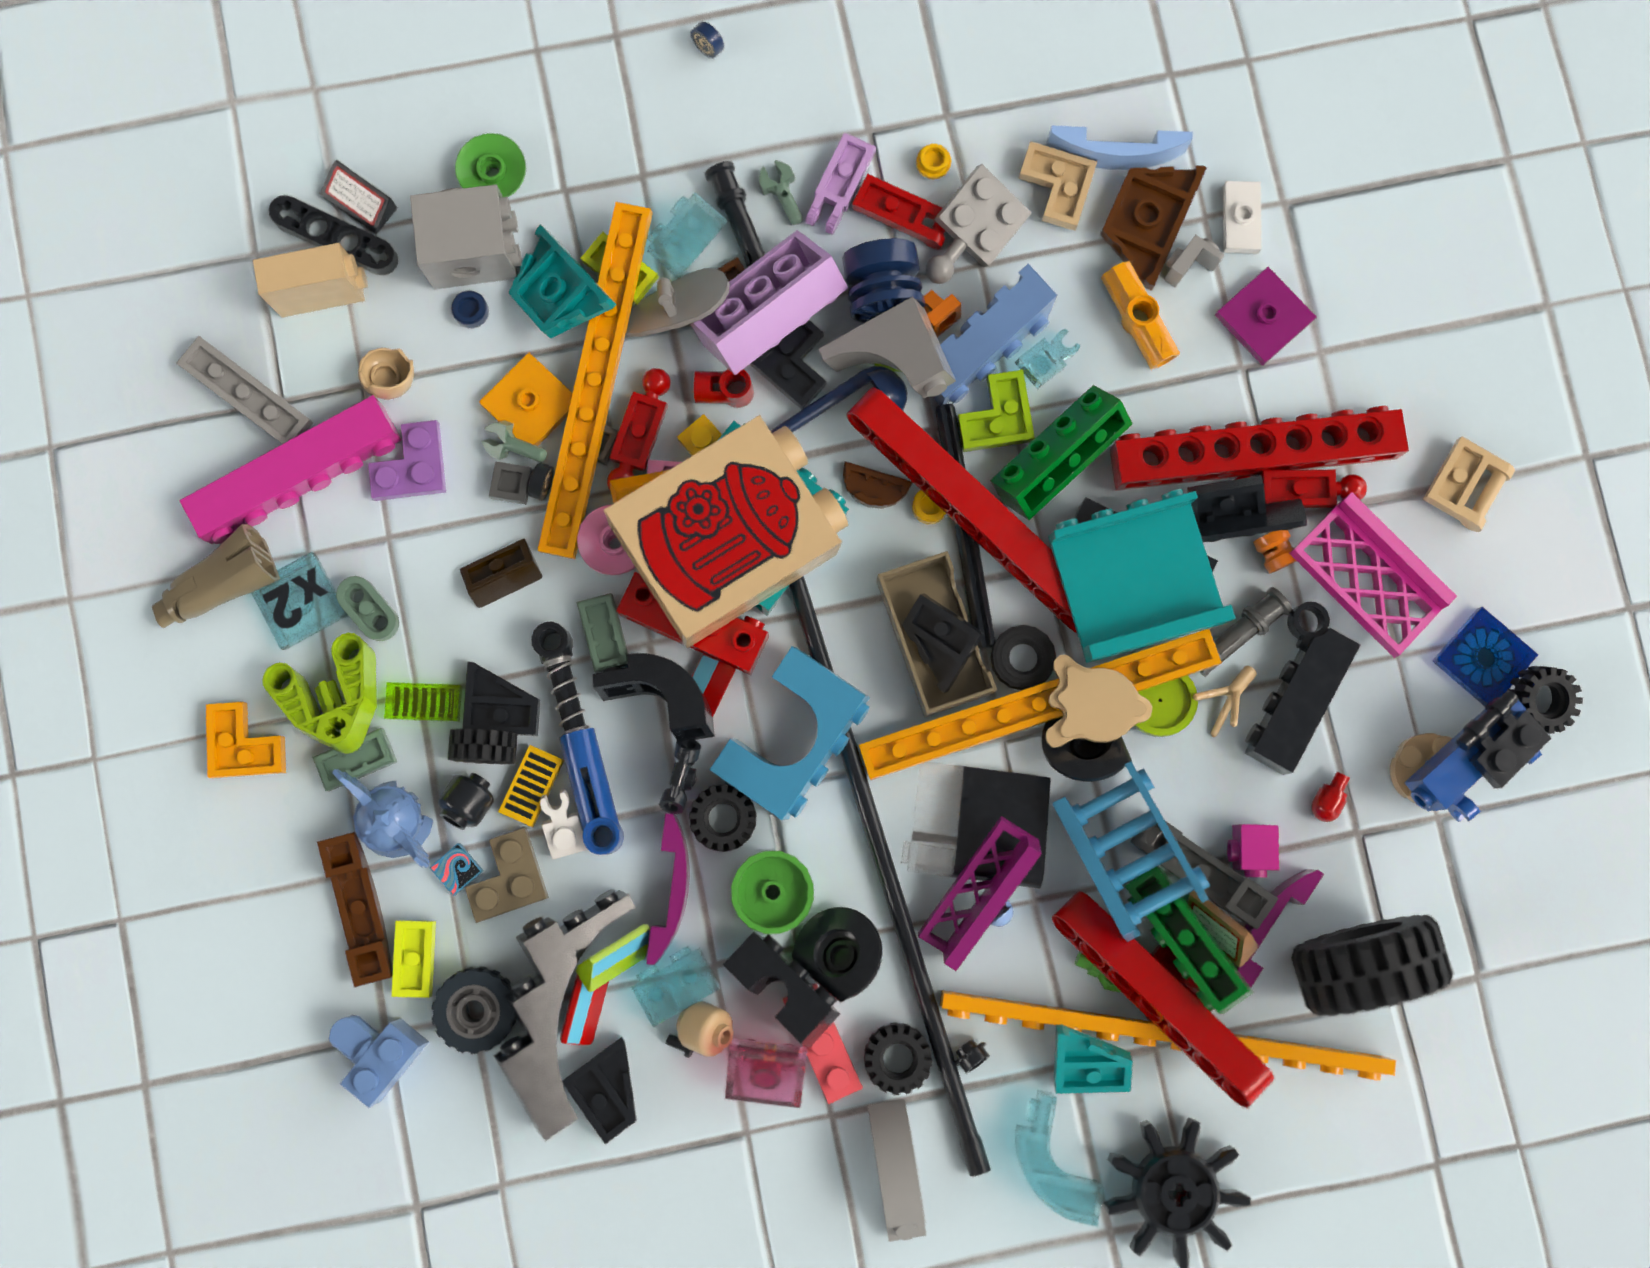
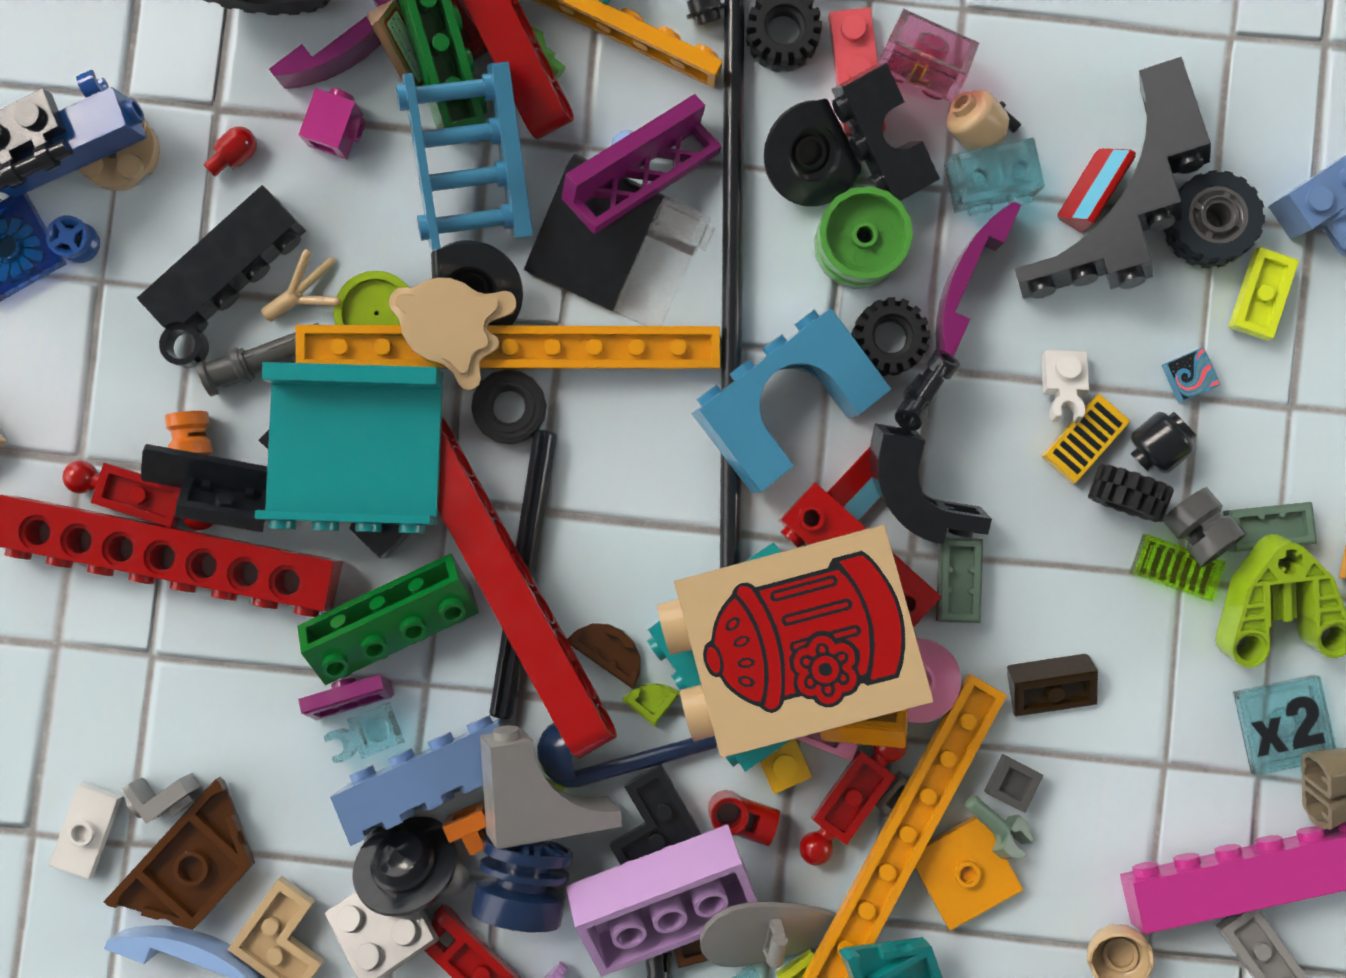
camera: 165 degrees left, 5 degrees up
reddish brown slope [317,832,392,987] -> none
medium blue helmet [332,769,433,868] -> none
sand green plate [336,576,399,641] -> none
medium lavender plate [368,420,446,501] -> none
black wing [462,661,541,736] -> none
dark tan plate [465,828,549,923] -> none
black tile [527,462,554,501] -> none
piece [531,621,624,855] -> none
black wing [562,1037,637,1144] -> none
lime slope [575,924,650,992] -> none
dark tan piece [876,551,997,718] -> none
black wing [902,593,984,693] -> none
yellow tile [912,490,946,525] -> none
lime plate [957,370,1035,452] -> none
light orange piece [1101,261,1180,370] -> none
dark grey slope [1130,821,1279,930] -> none
magenta plate [1214,266,1317,366] -> none
dark pink fence [1289,492,1457,658] -> none
none -> blue wheel [46,215,100,263]
none -> magenta plate [298,674,394,720]
none -> black hat [352,817,458,917]
none -> lime tile [622,683,680,726]
none -> dark grey wheel [1163,487,1247,567]

